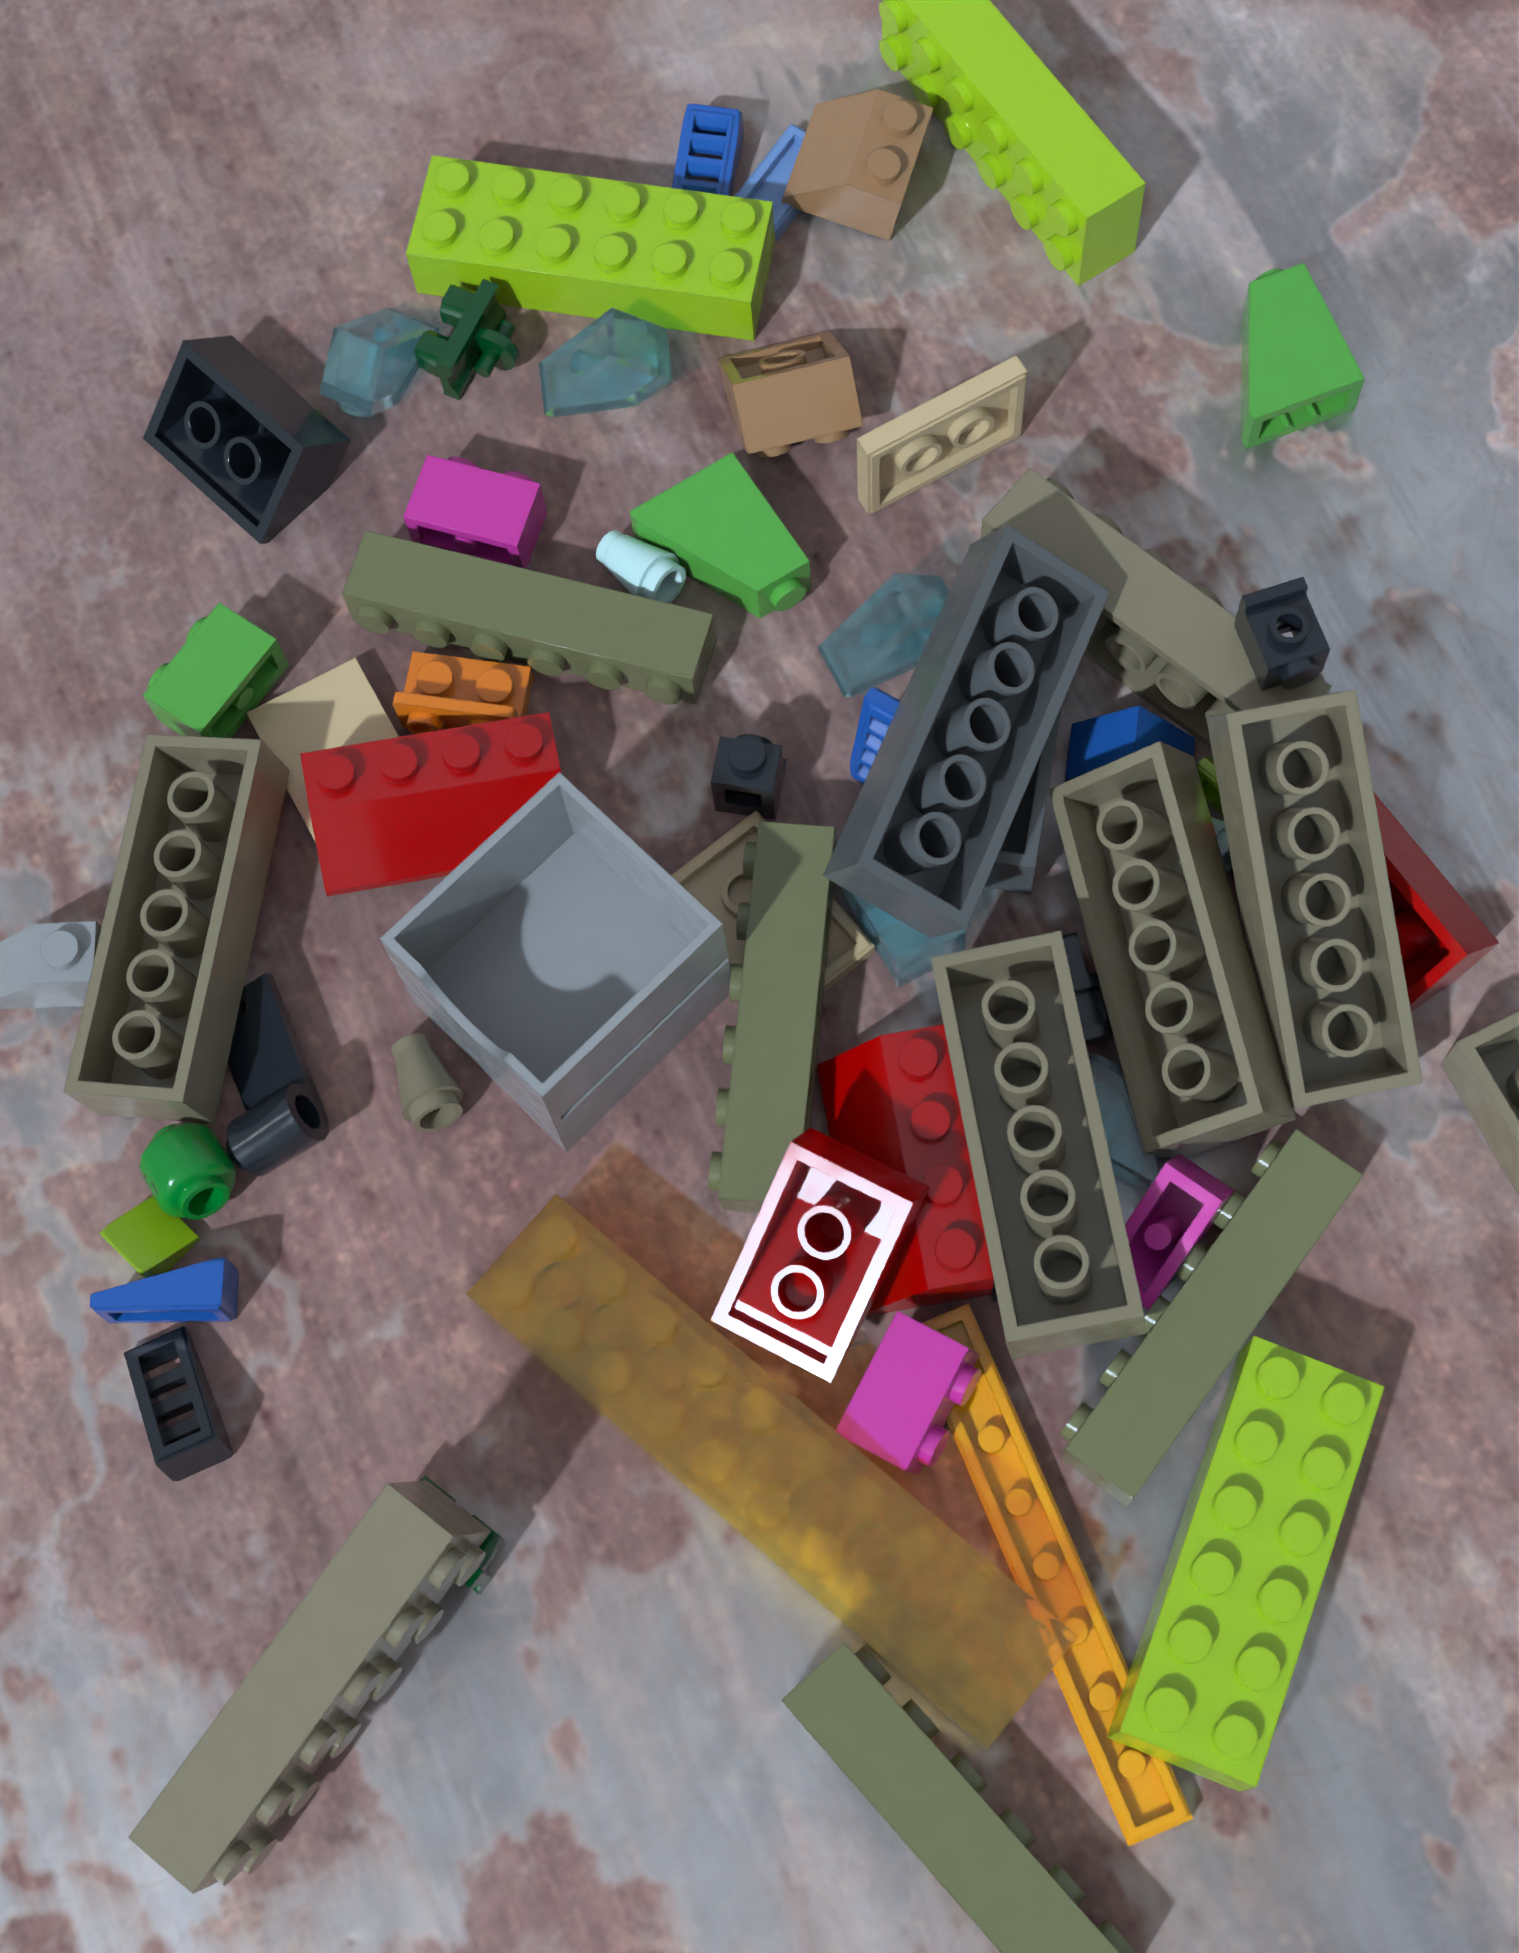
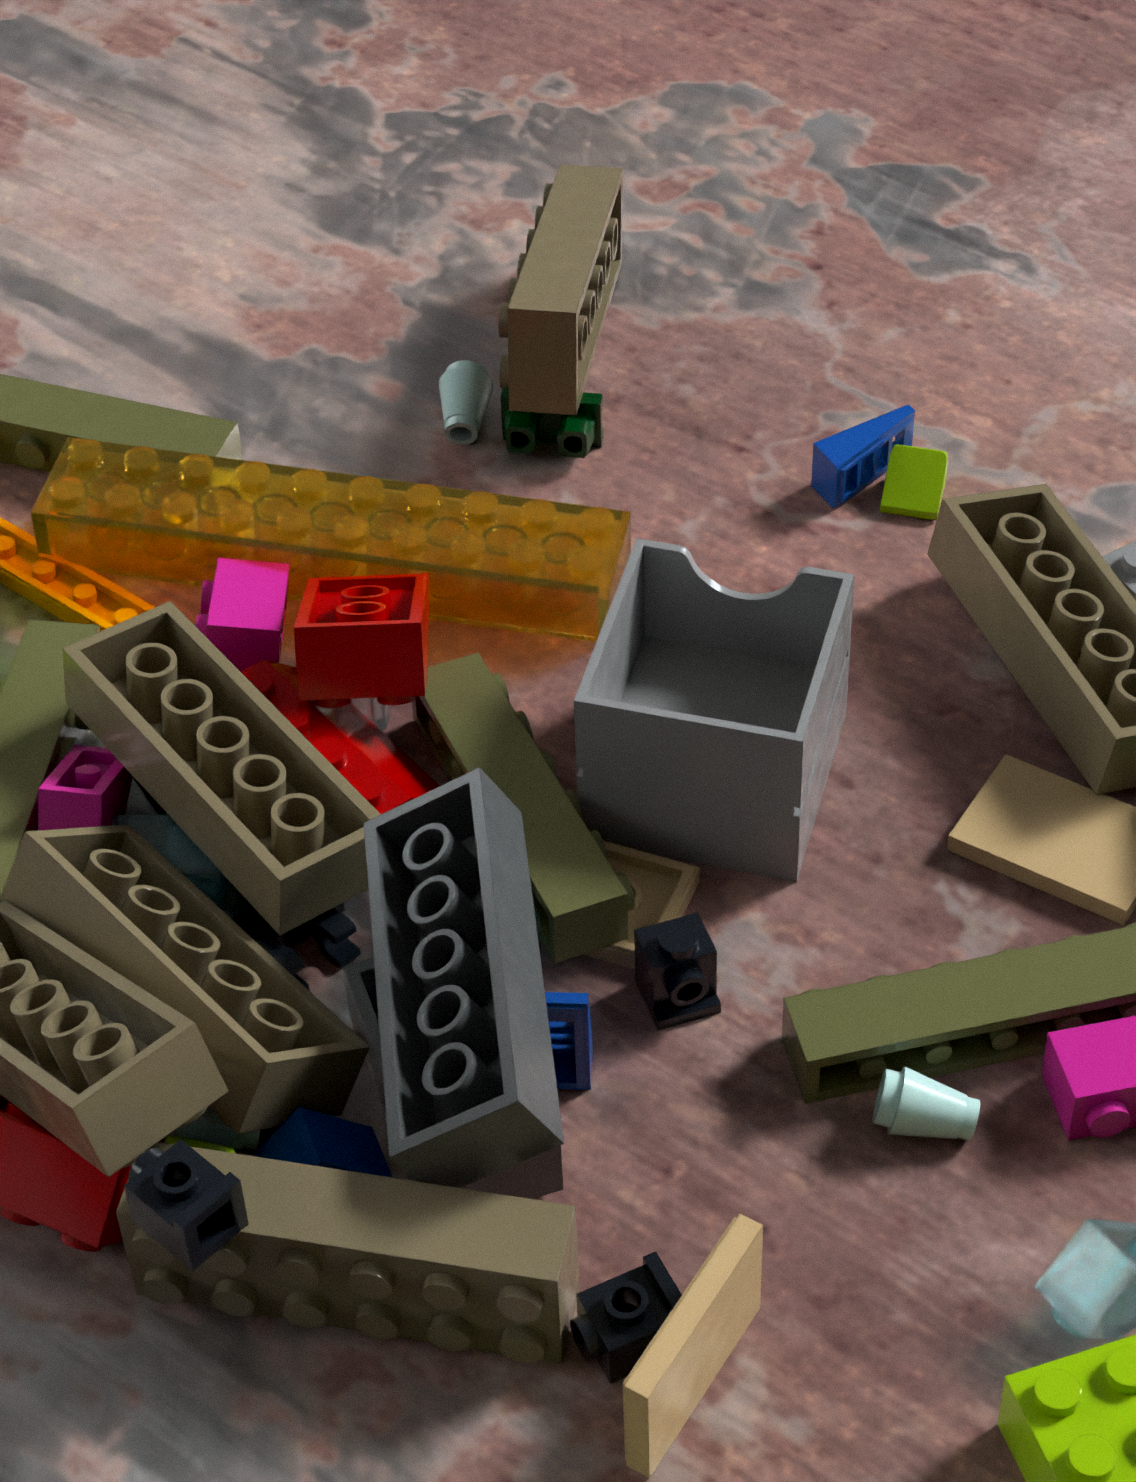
camera: 145 degrees right, 25 degrees down
black slope [124,1326,233,1481] -> none
green head [139,1123,237,1220] -> none
black door [226,973,329,1176] -> none
red slope [300,712,561,897] -> none
orange bracket [392,651,534,734] -> none
bright green slope [629,452,811,619] -> none
medium nougat slope [717,331,863,458] -> none
clear light blue slope [818,573,949,697] -> none
none -> light aqua cone [439,360,494,445]
none -> black brick [570,1251,682,1384]

